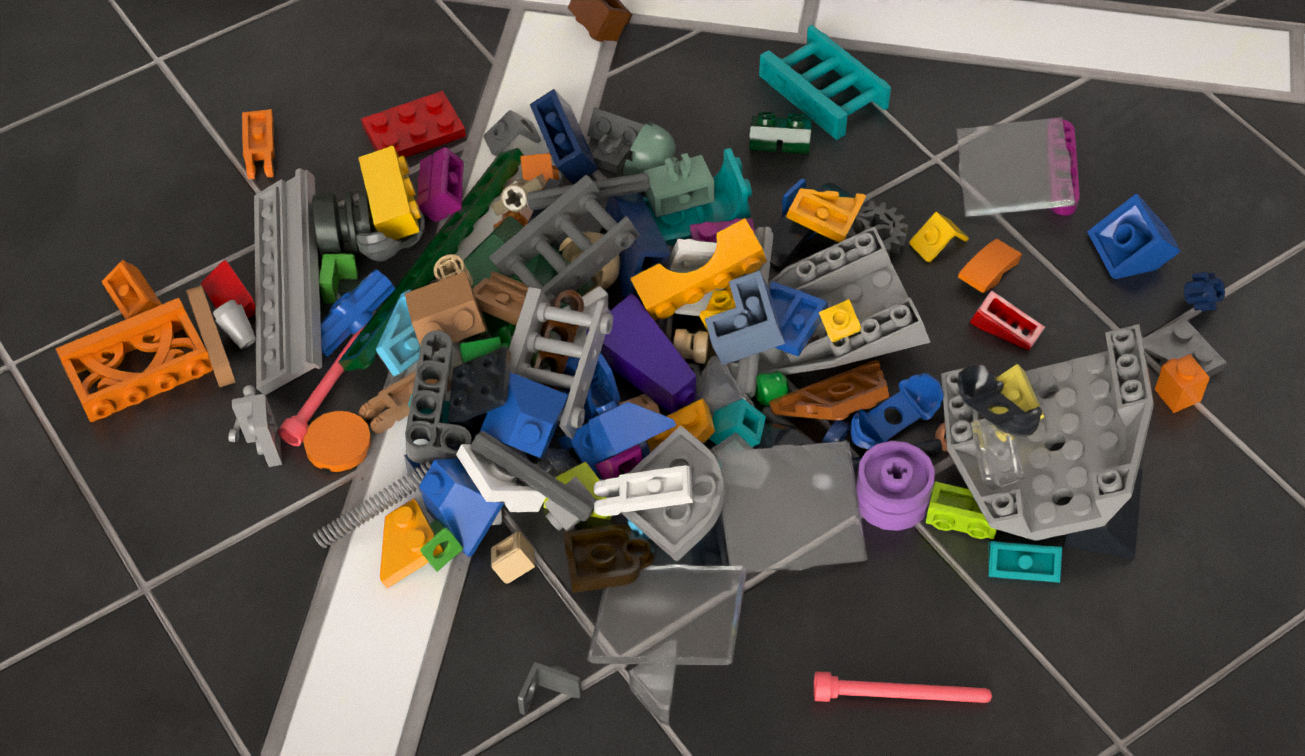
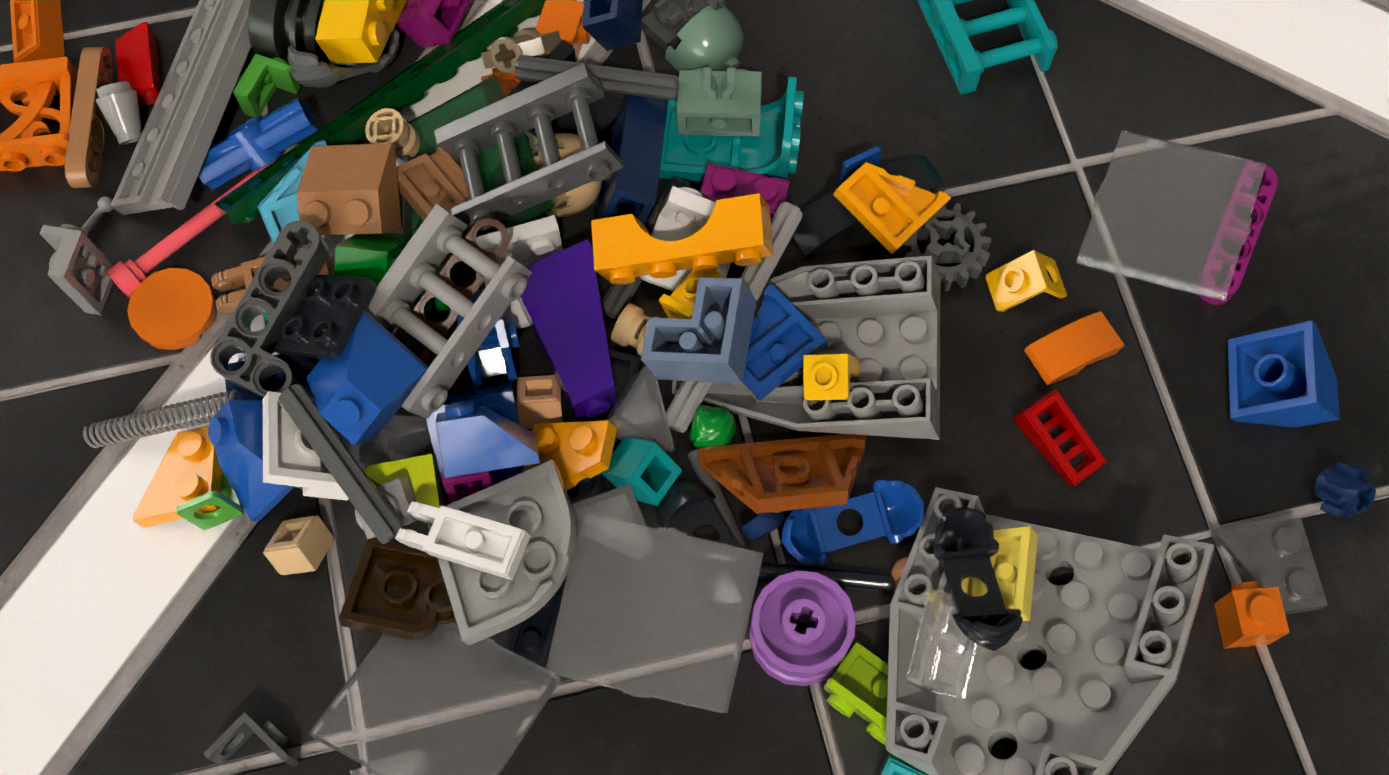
camera: 20 degrees right, 15 degrees up
dark green plate [749,112,811,154] -> none

